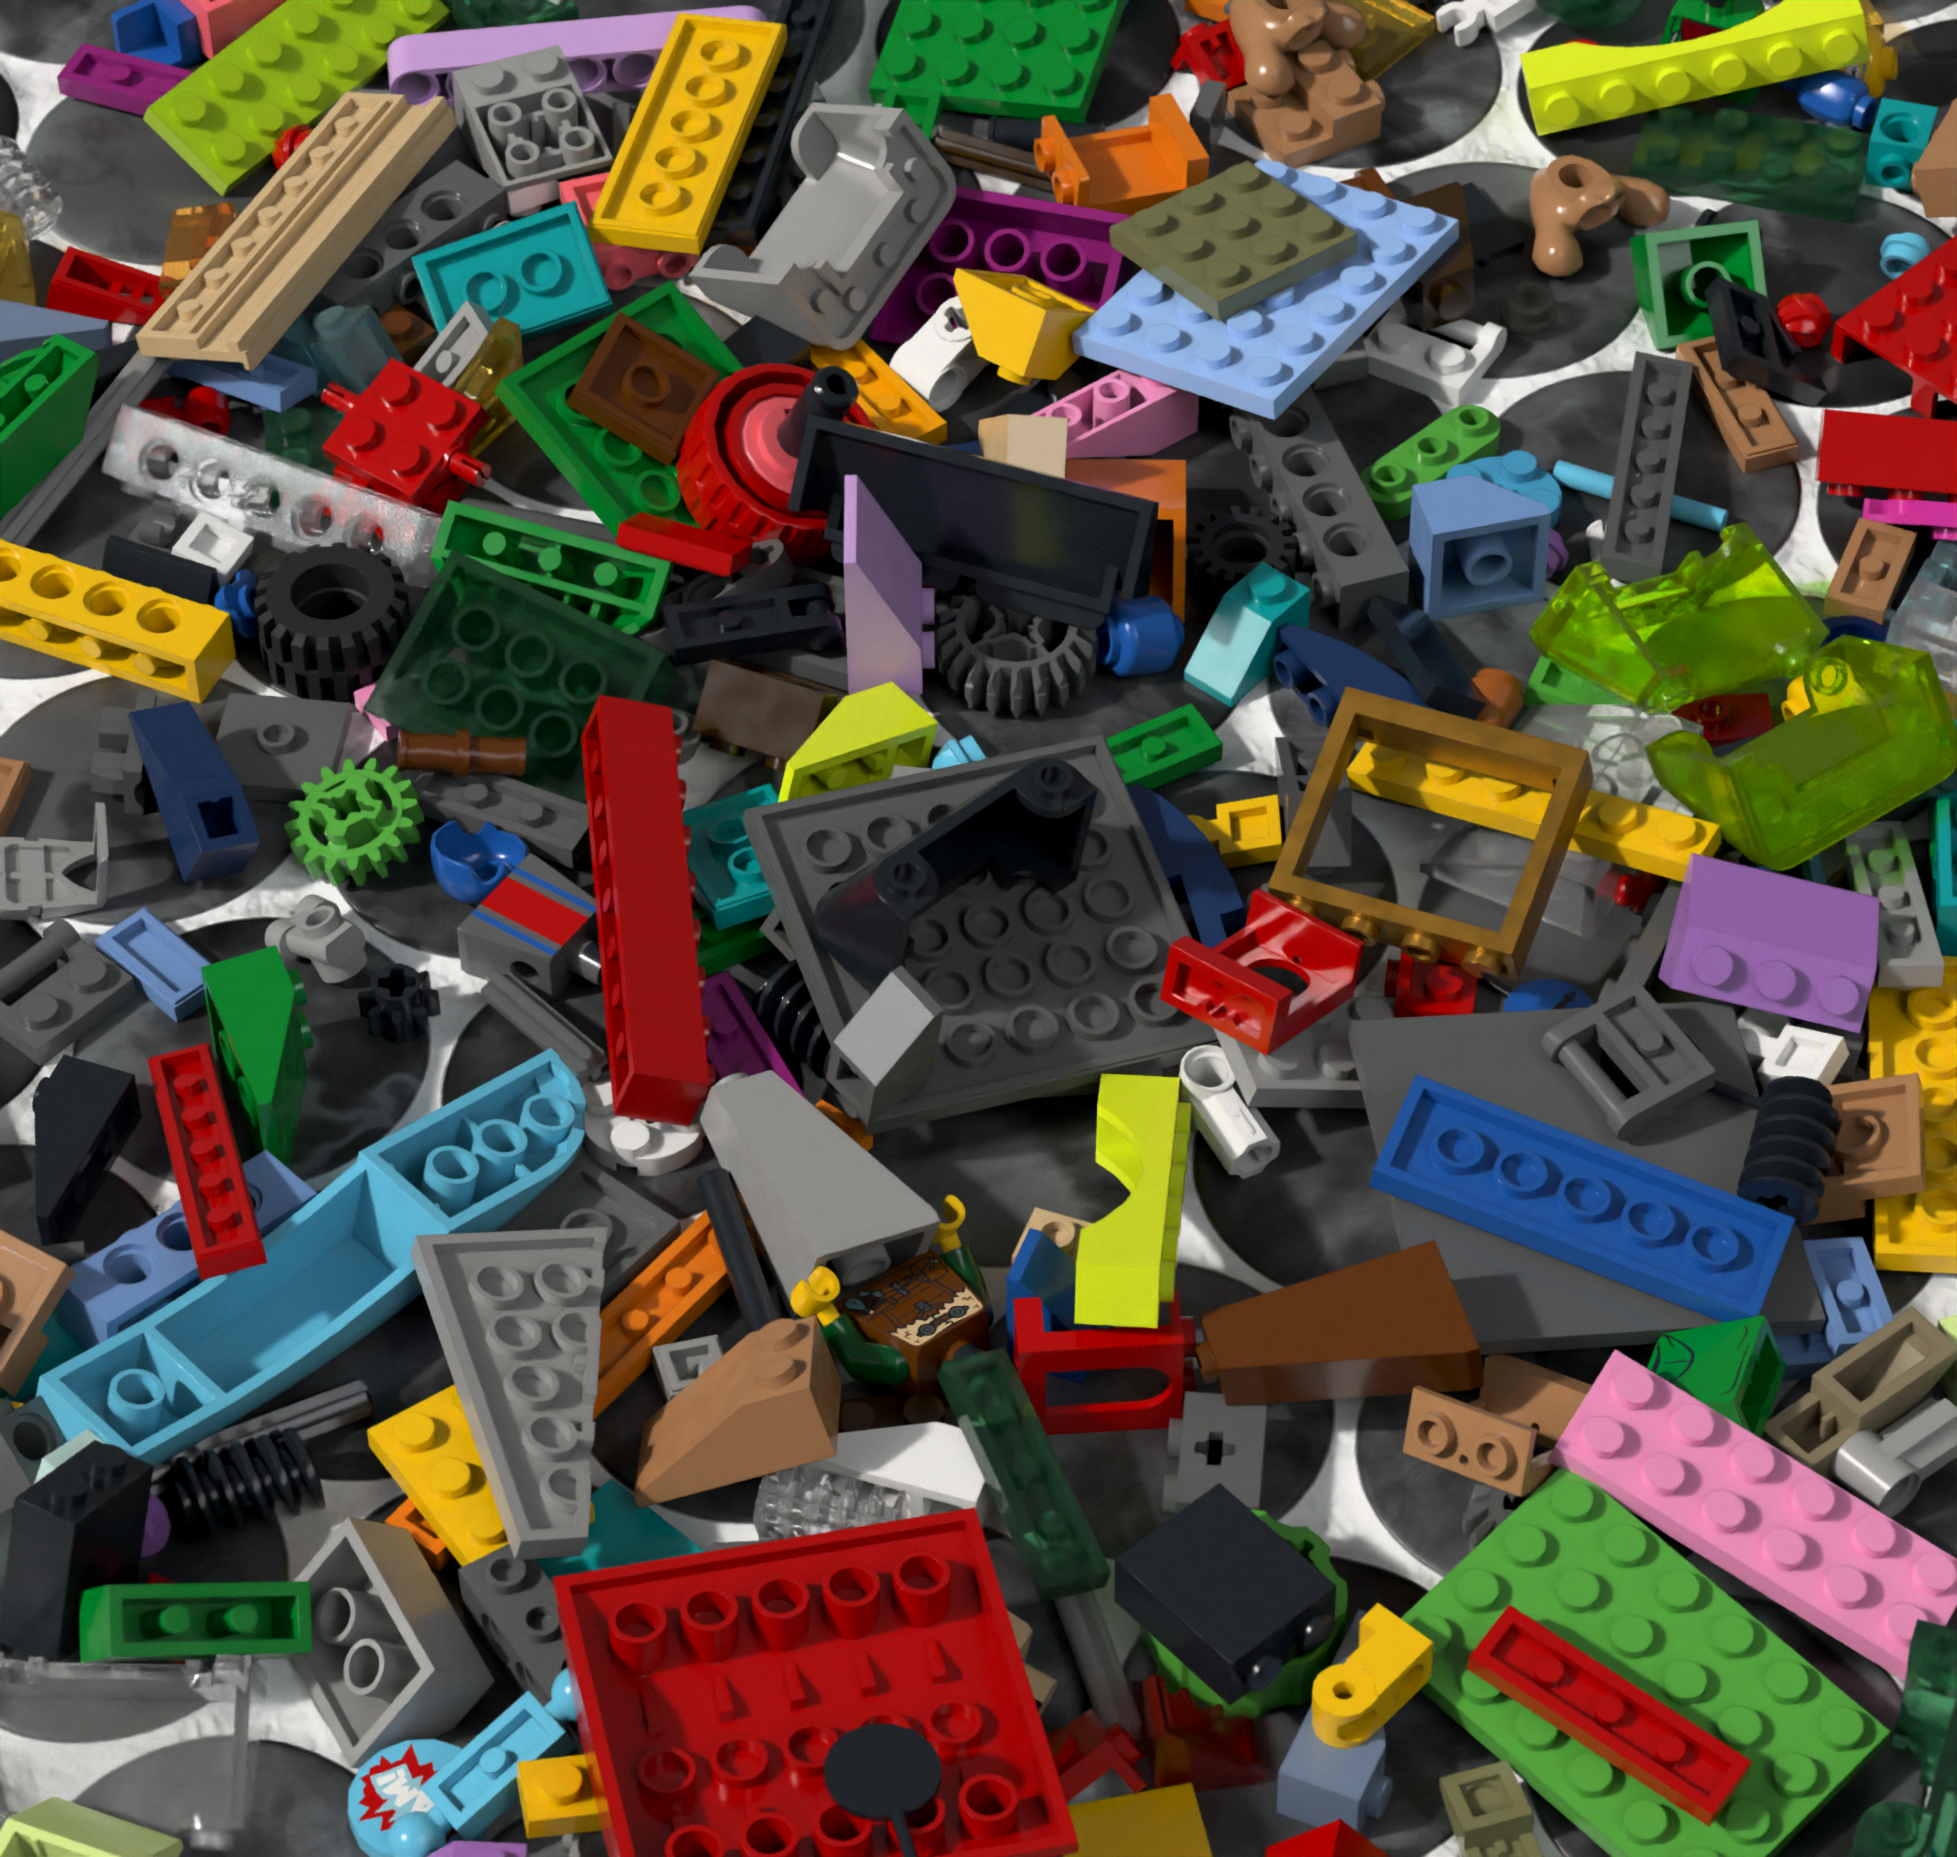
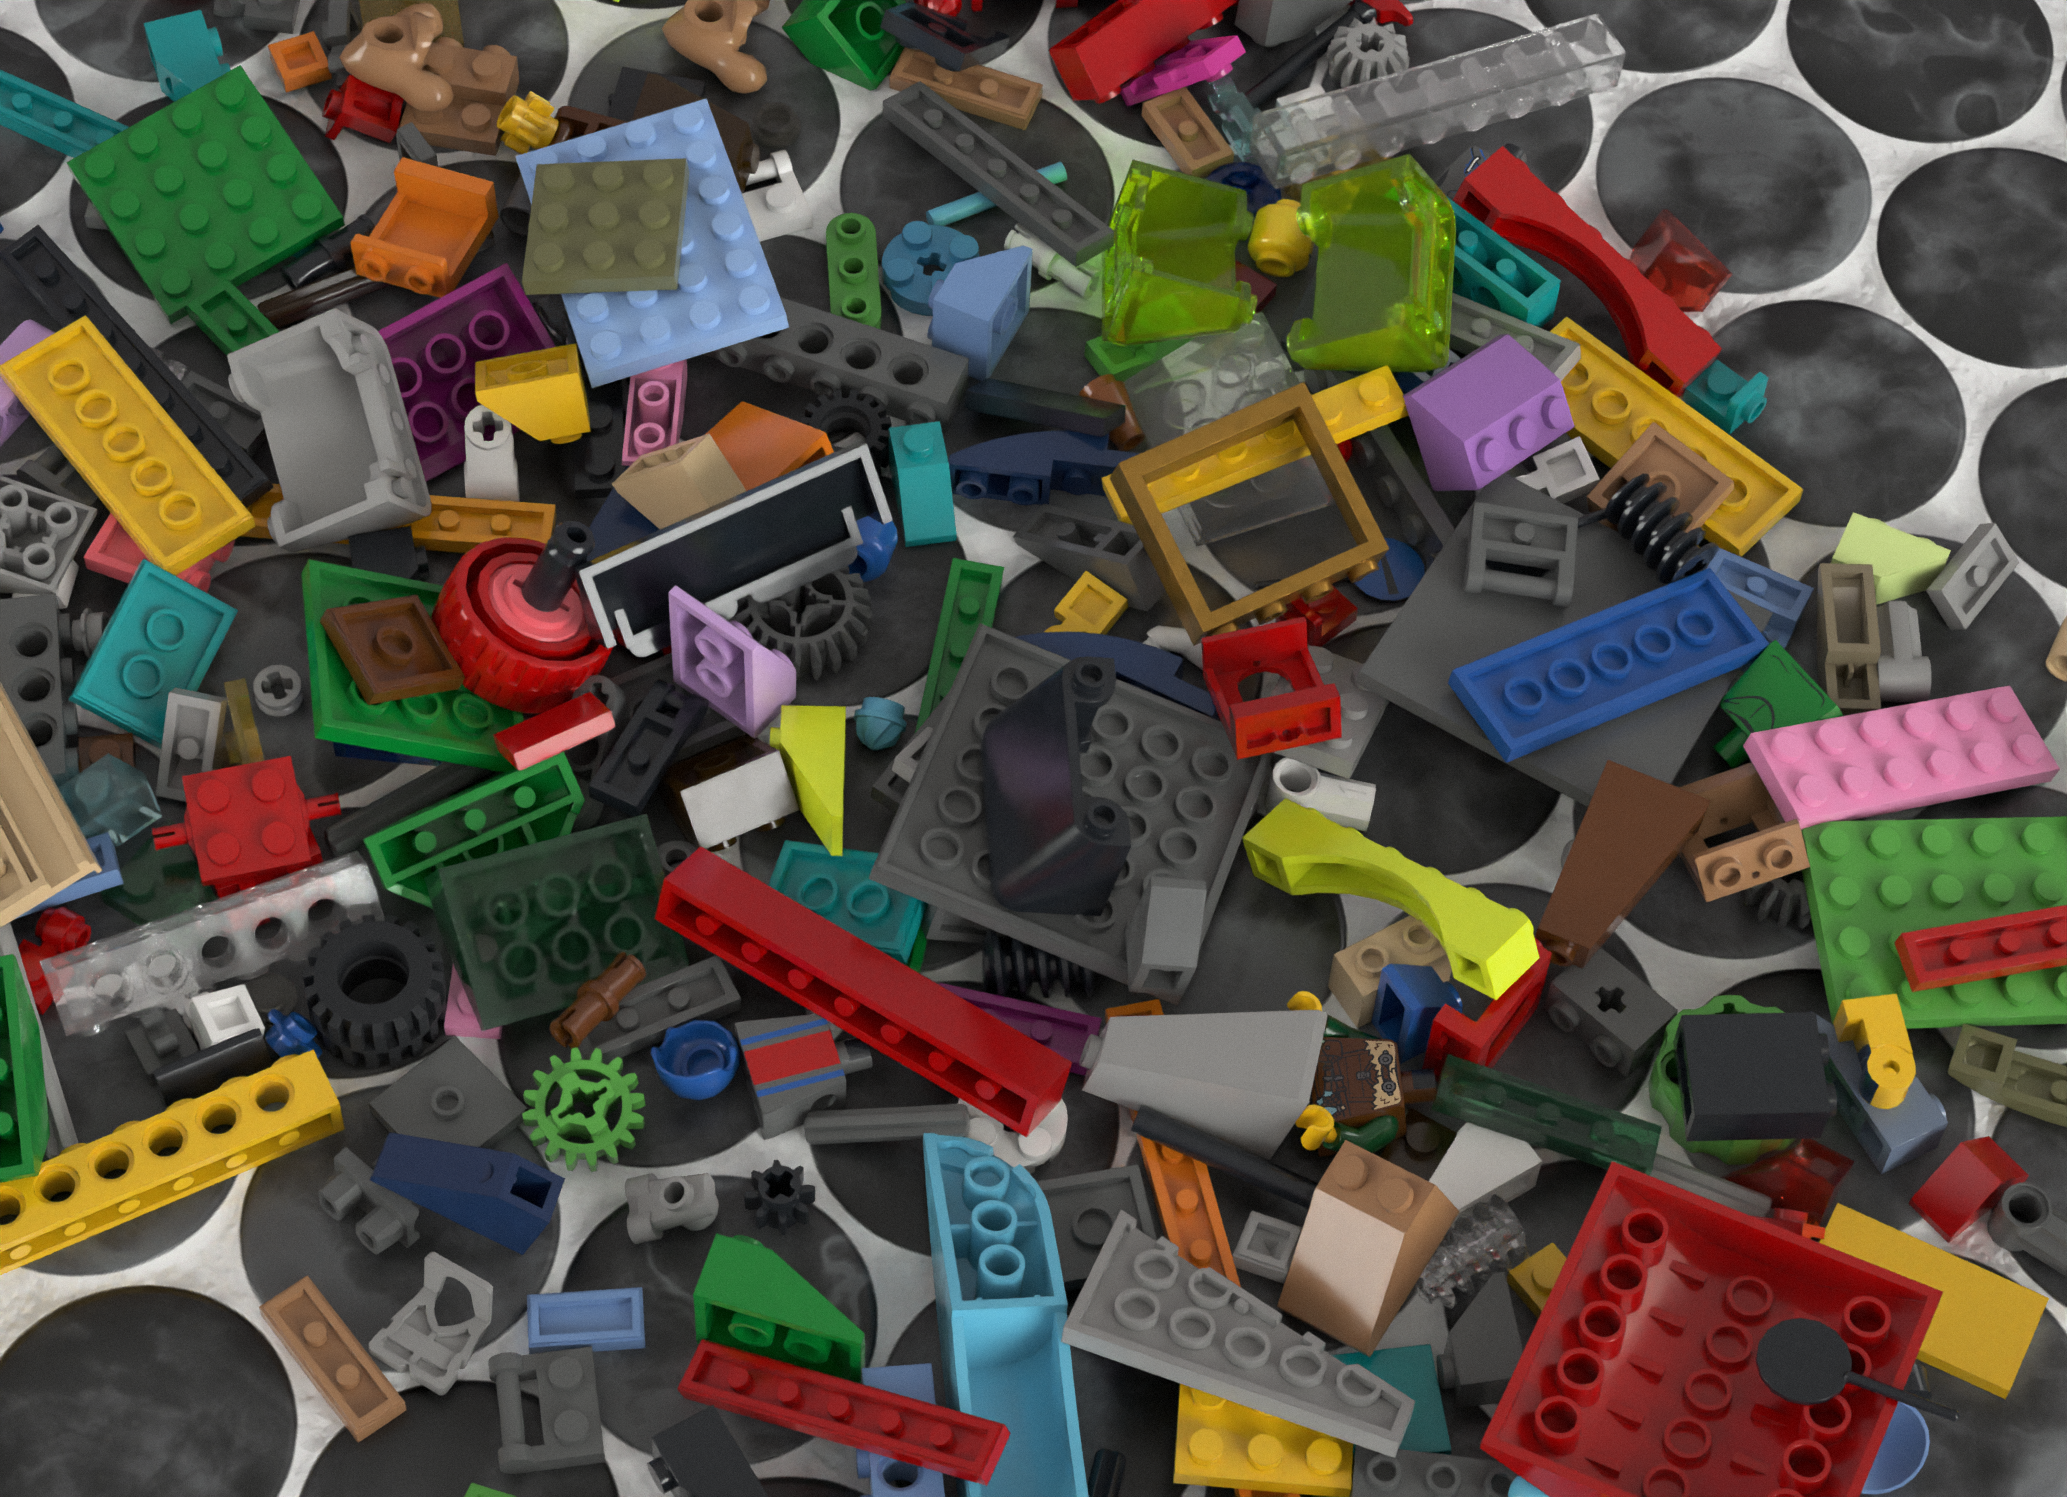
camera: 55 degrees left, 10 degrees up
none -> yellow gear [497,91,558,154]

